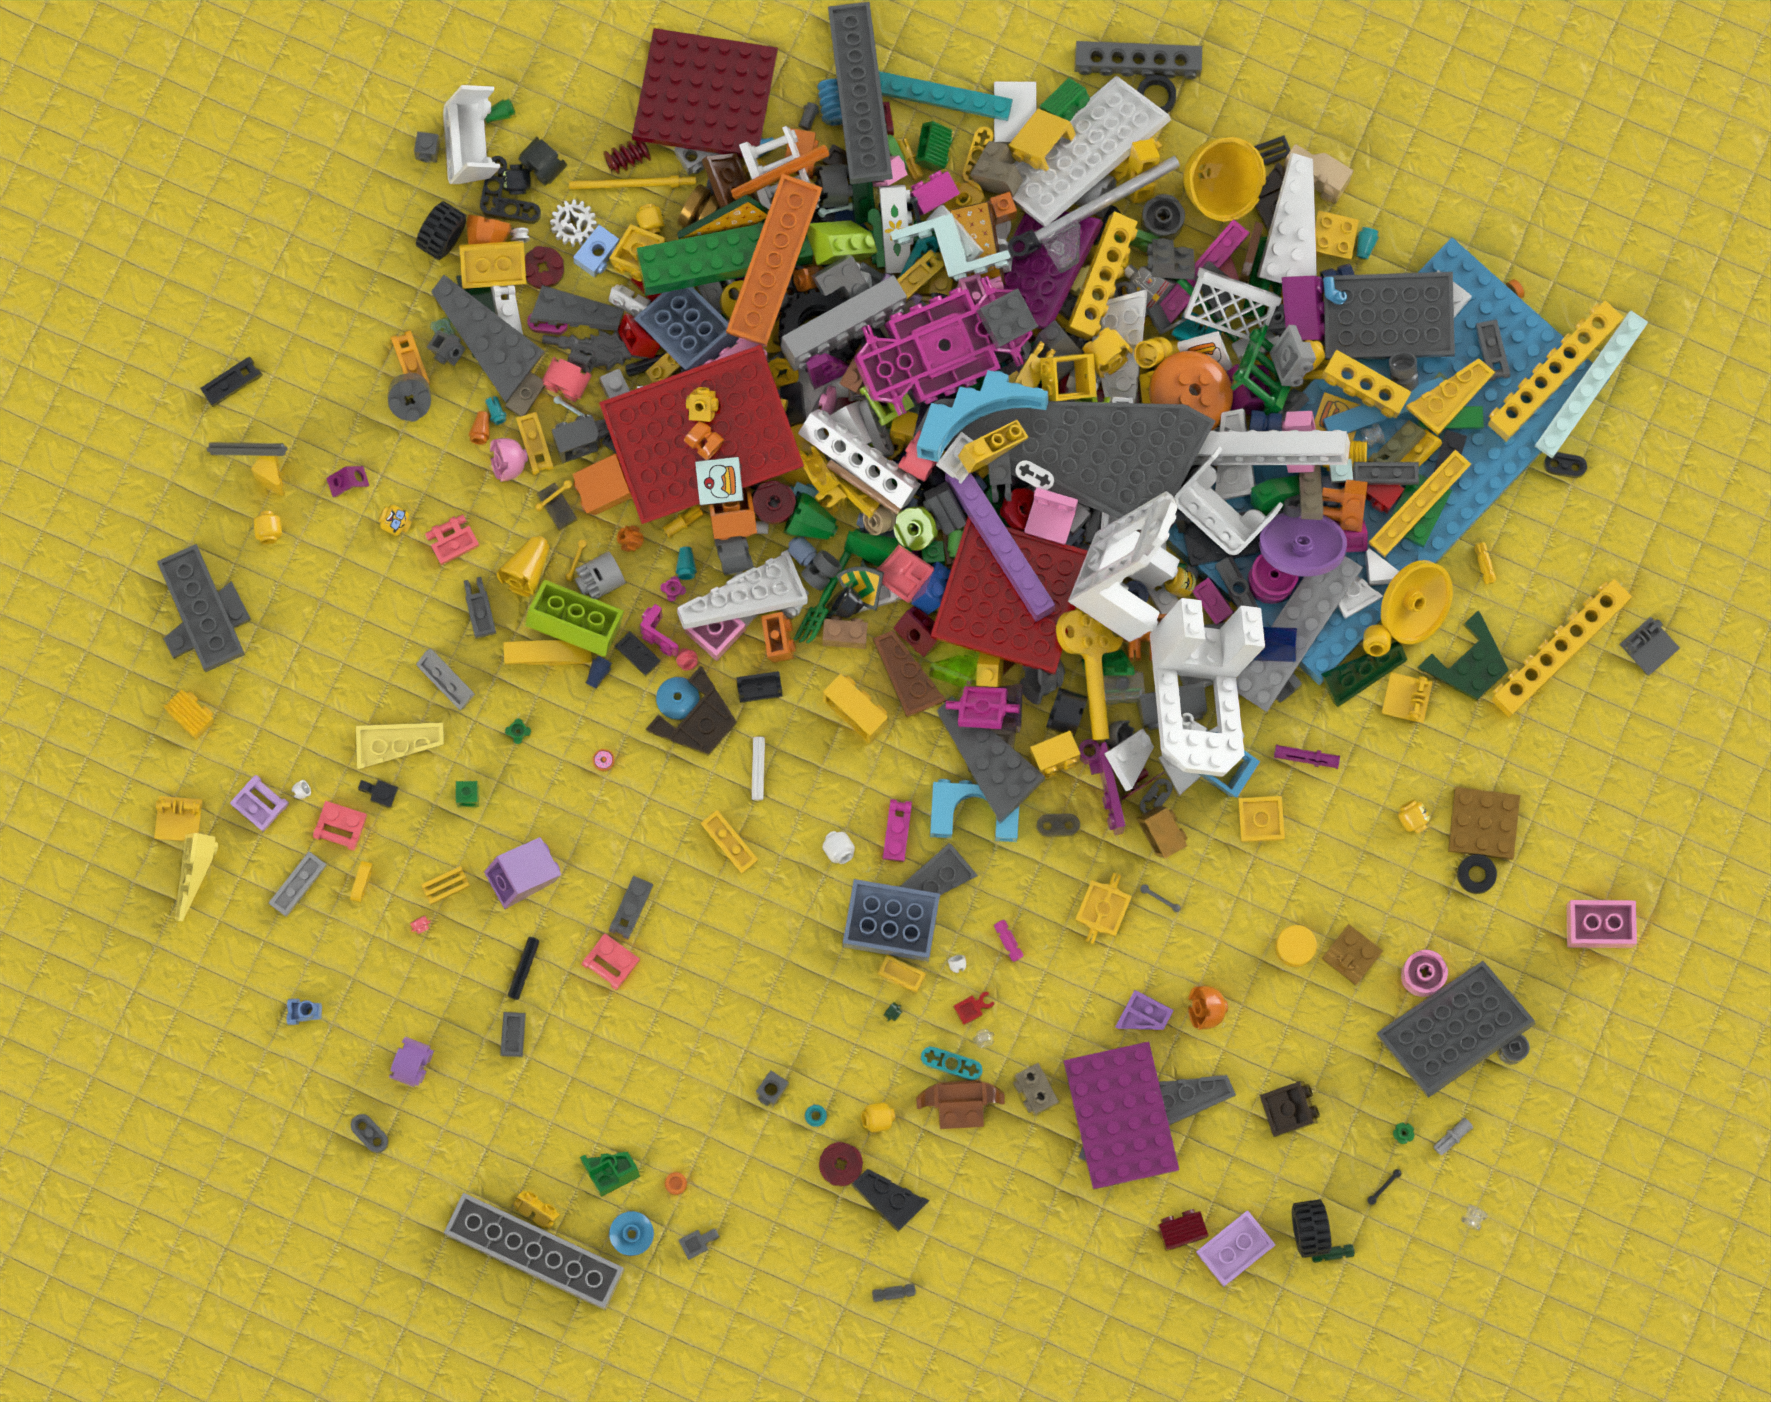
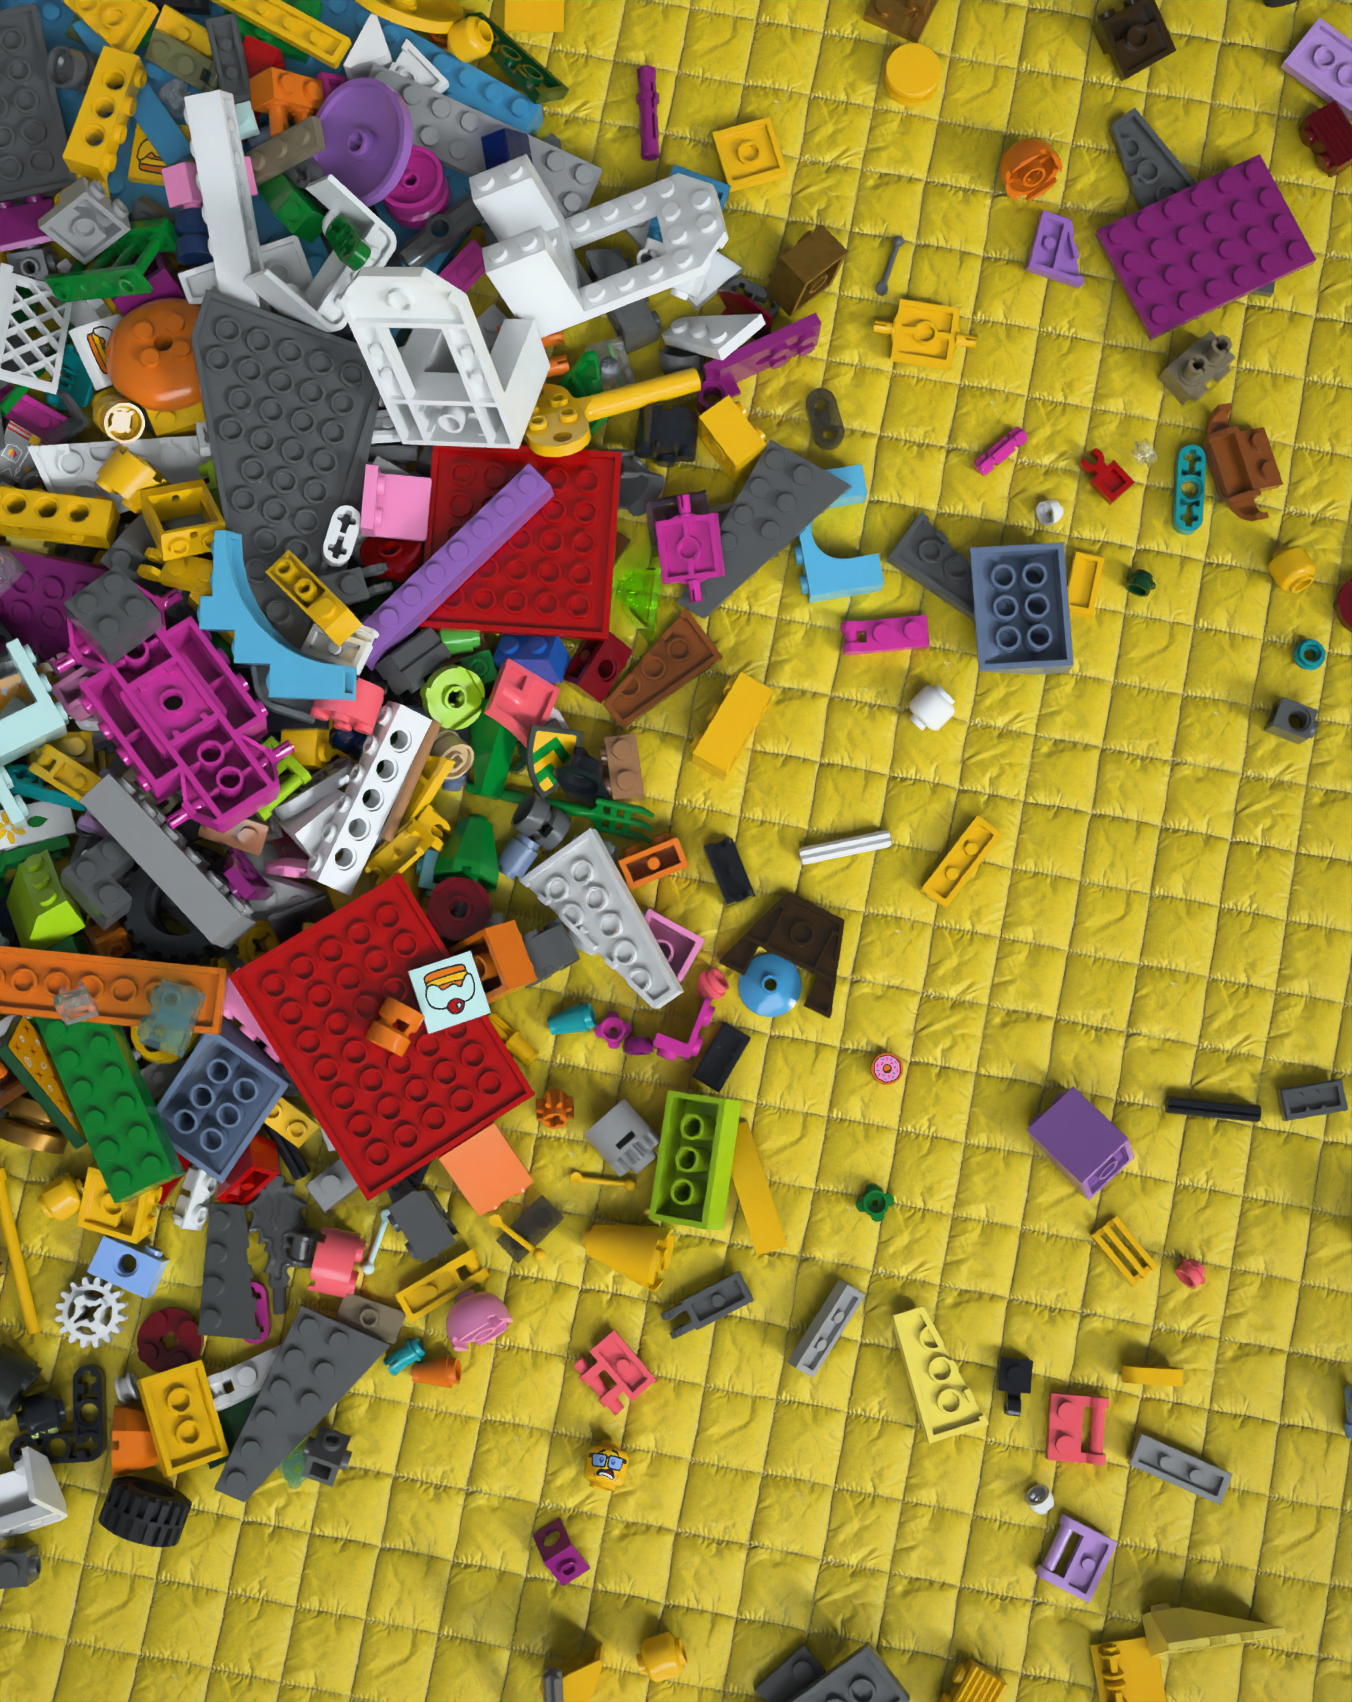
camera: 100 degrees left, 5 degrees up
dark grey brick [388,373,431,422] -> none
light orange plate [390,330,430,385] -> none
green brick [456,781,479,808] -> none
coral plate [581,933,640,990] -> none
dark blue cone [585,655,612,689] -> none
dark grey plate [609,876,654,940] -> none
yellow brick [686,387,718,422] -> none
yellow slope [976,653,1004,687] -> none
none -> clear tile [53,981,99,1026]
none -> clear light blue brick [137,979,207,1058]
none -> green beam [325,214,371,271]
none -> magenta piece [623,1035,654,1055]

